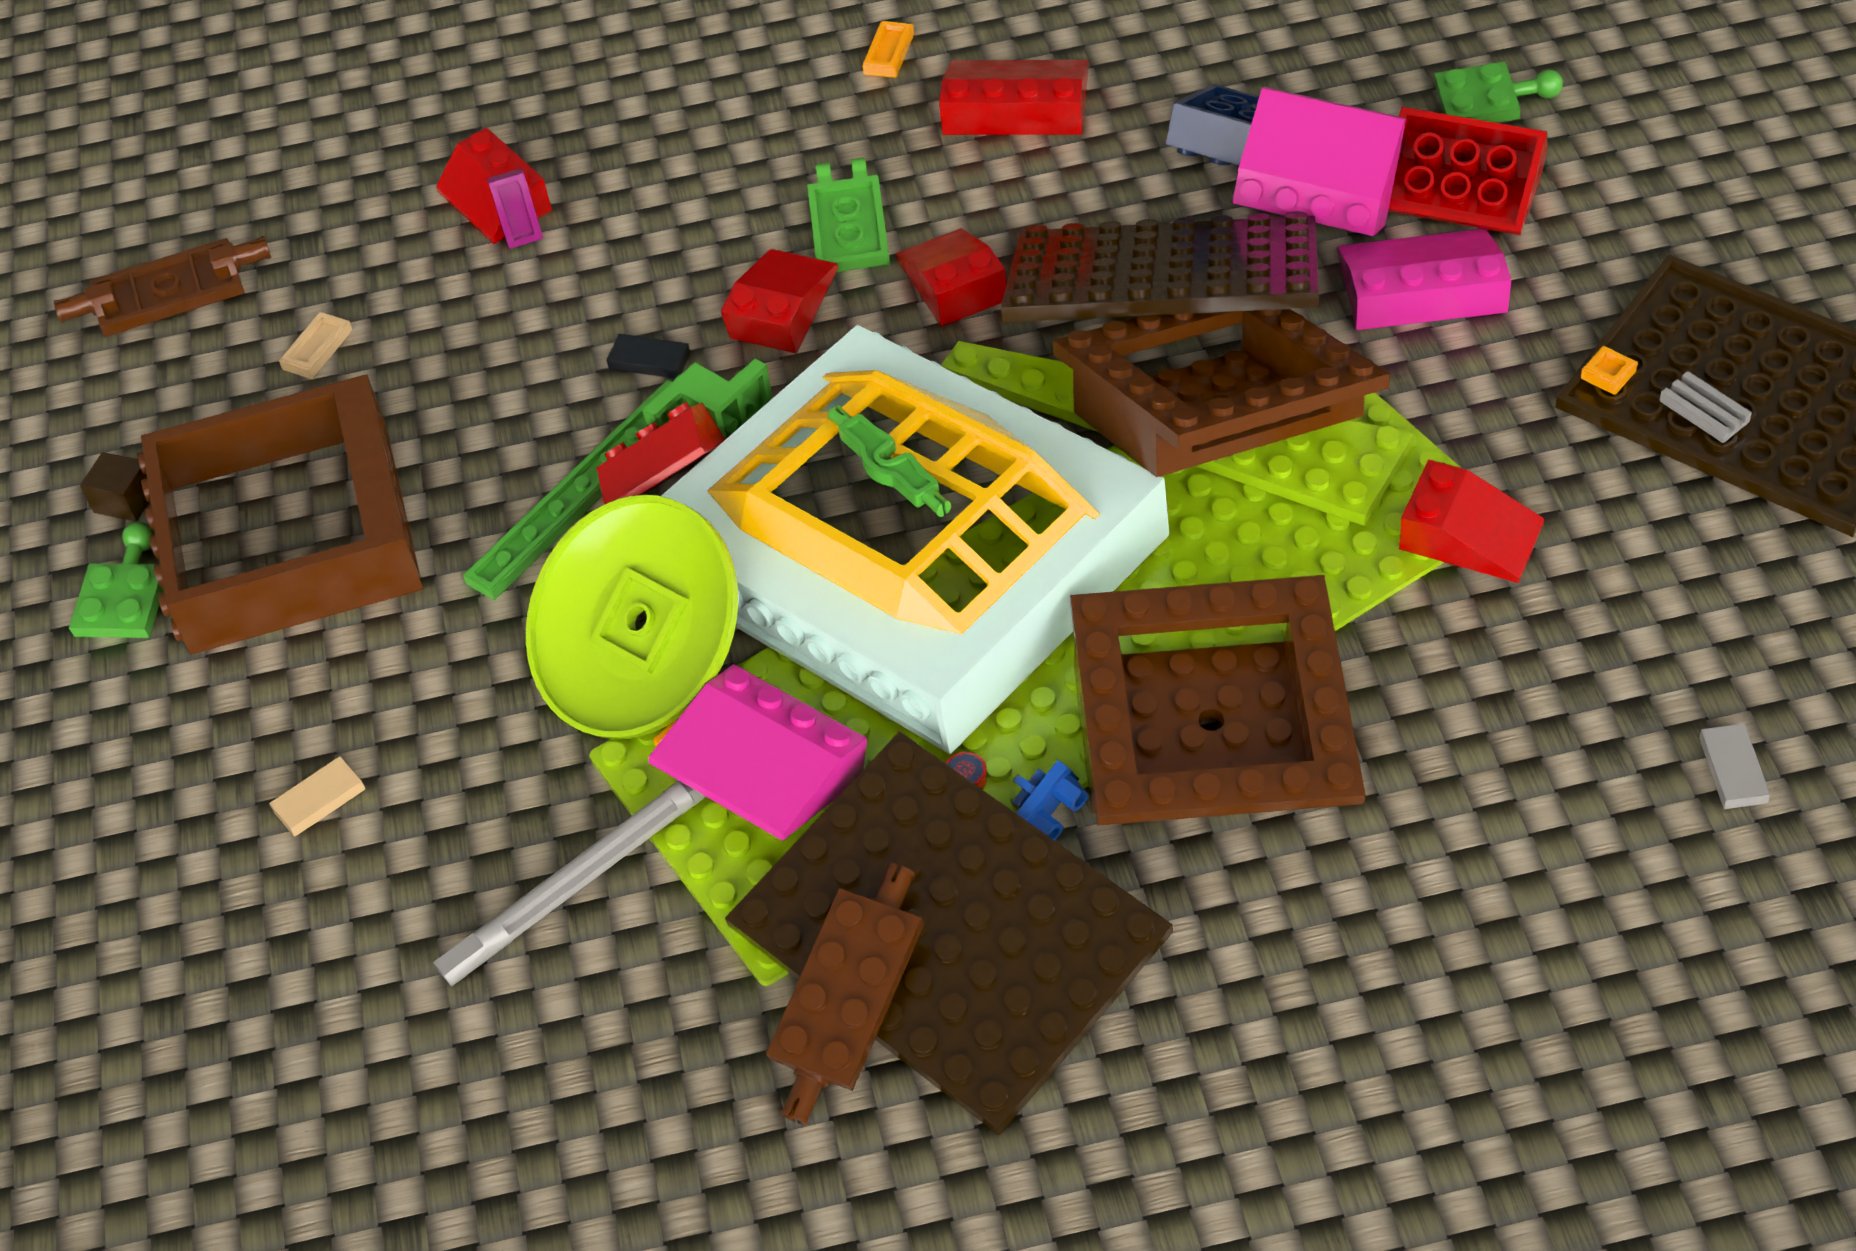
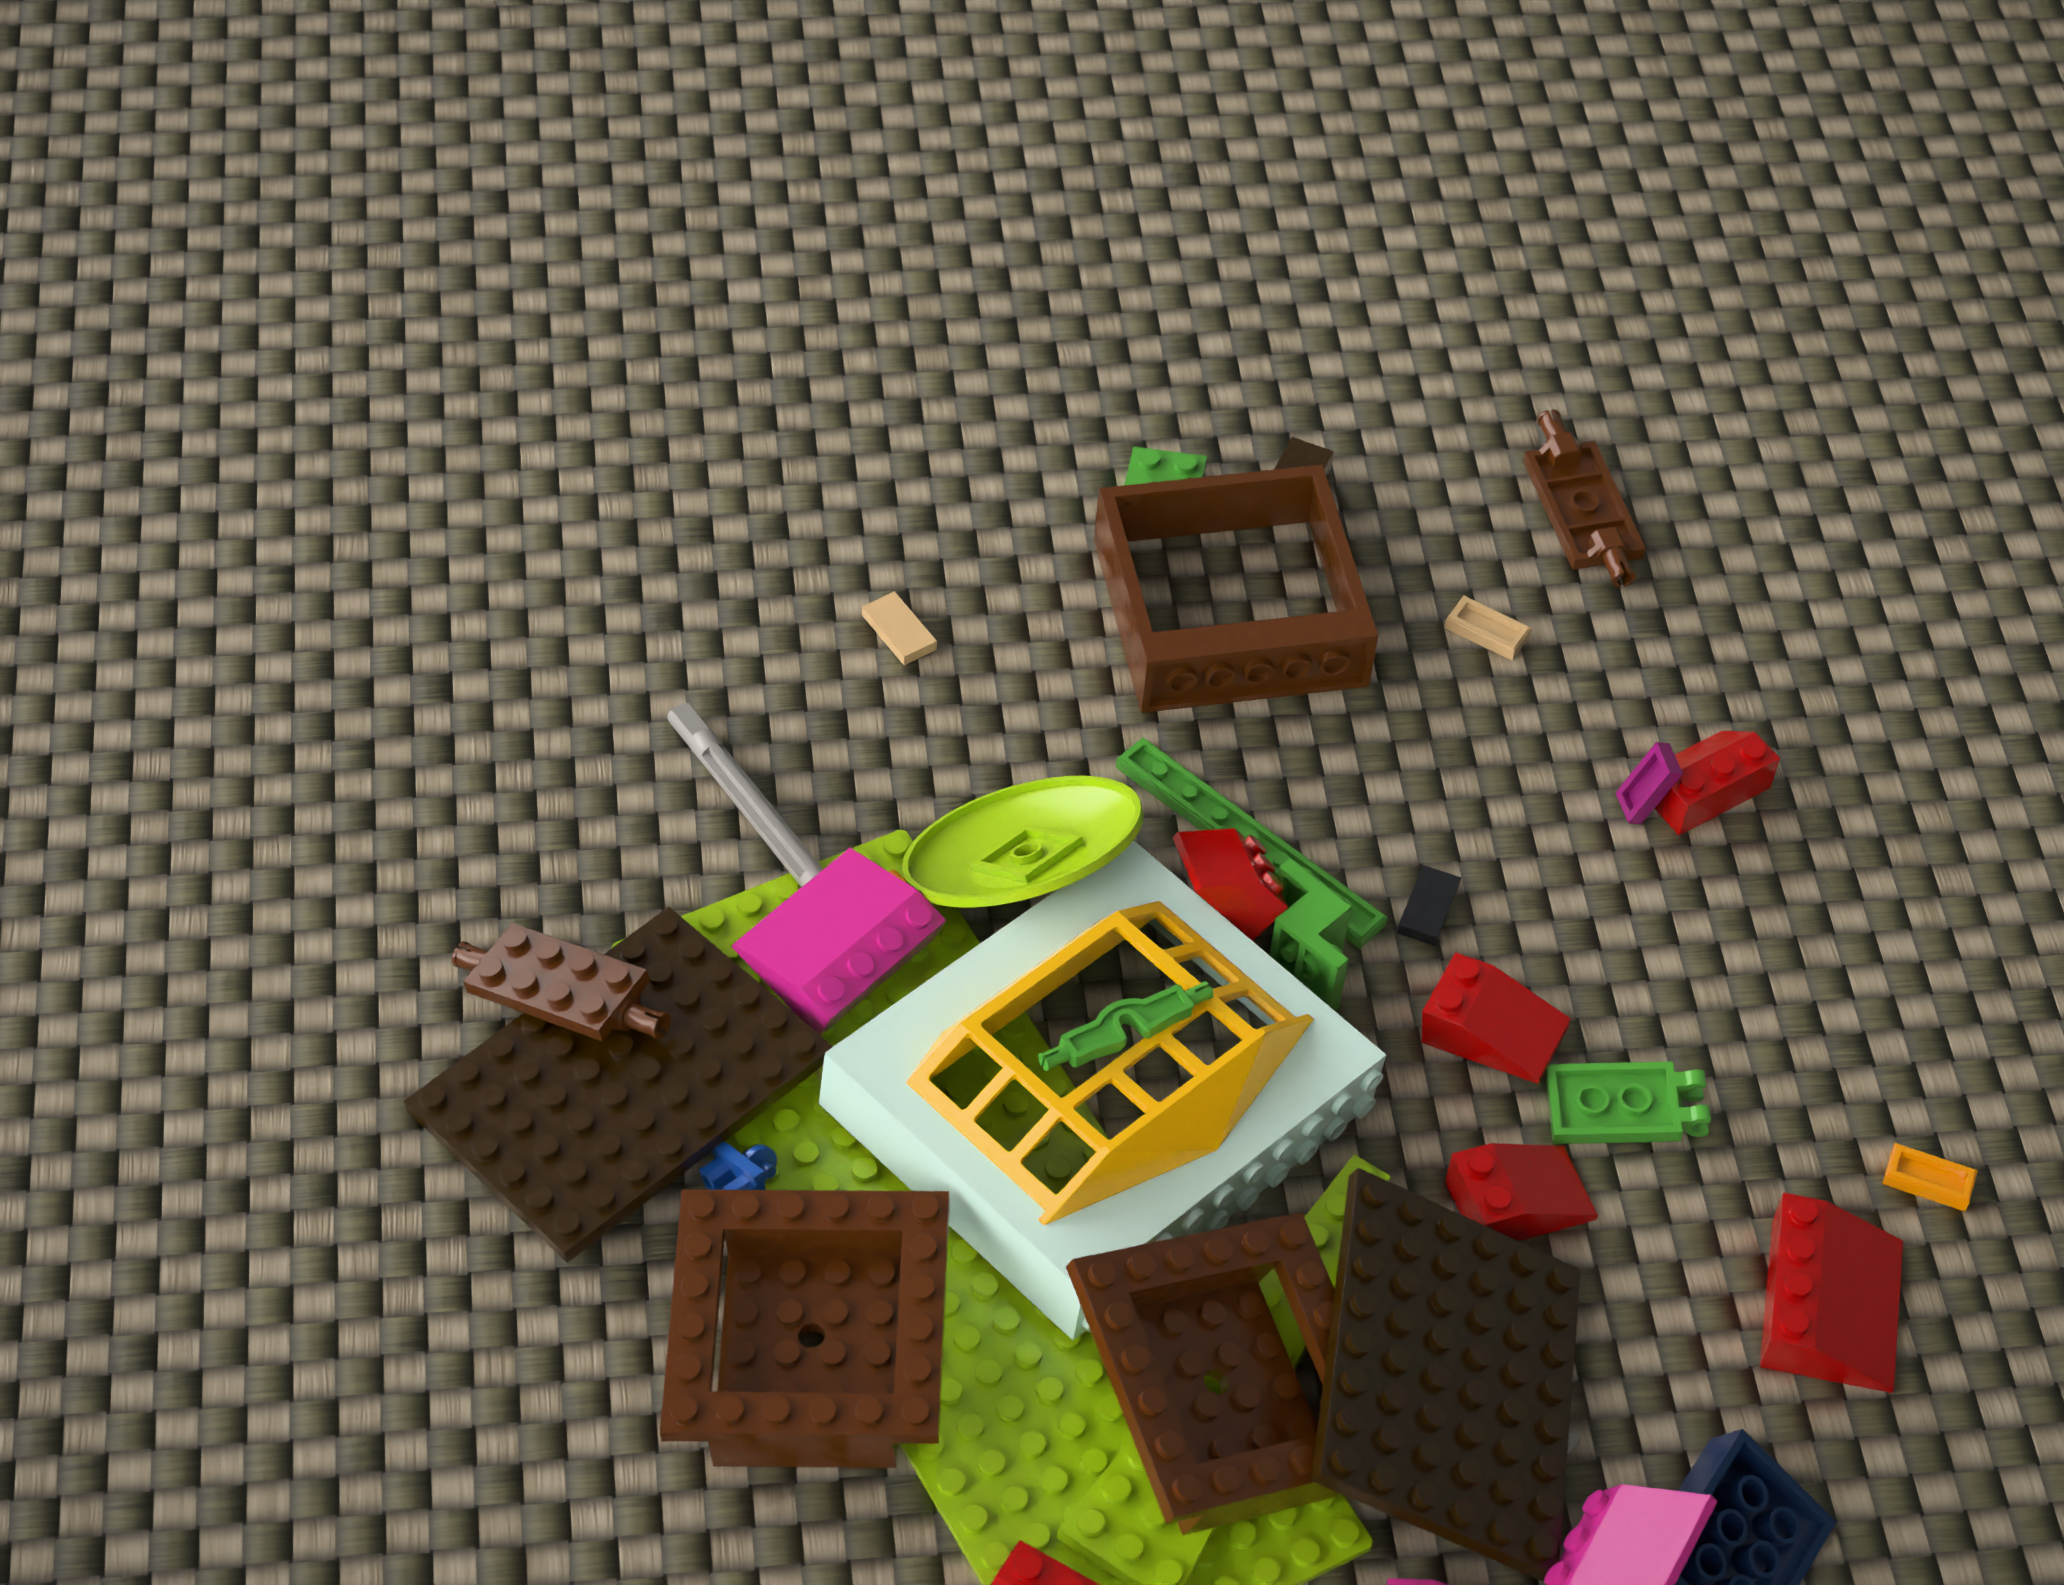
camera: 85 degrees right, 0 degrees up
tile [945,752,987,789] -> none

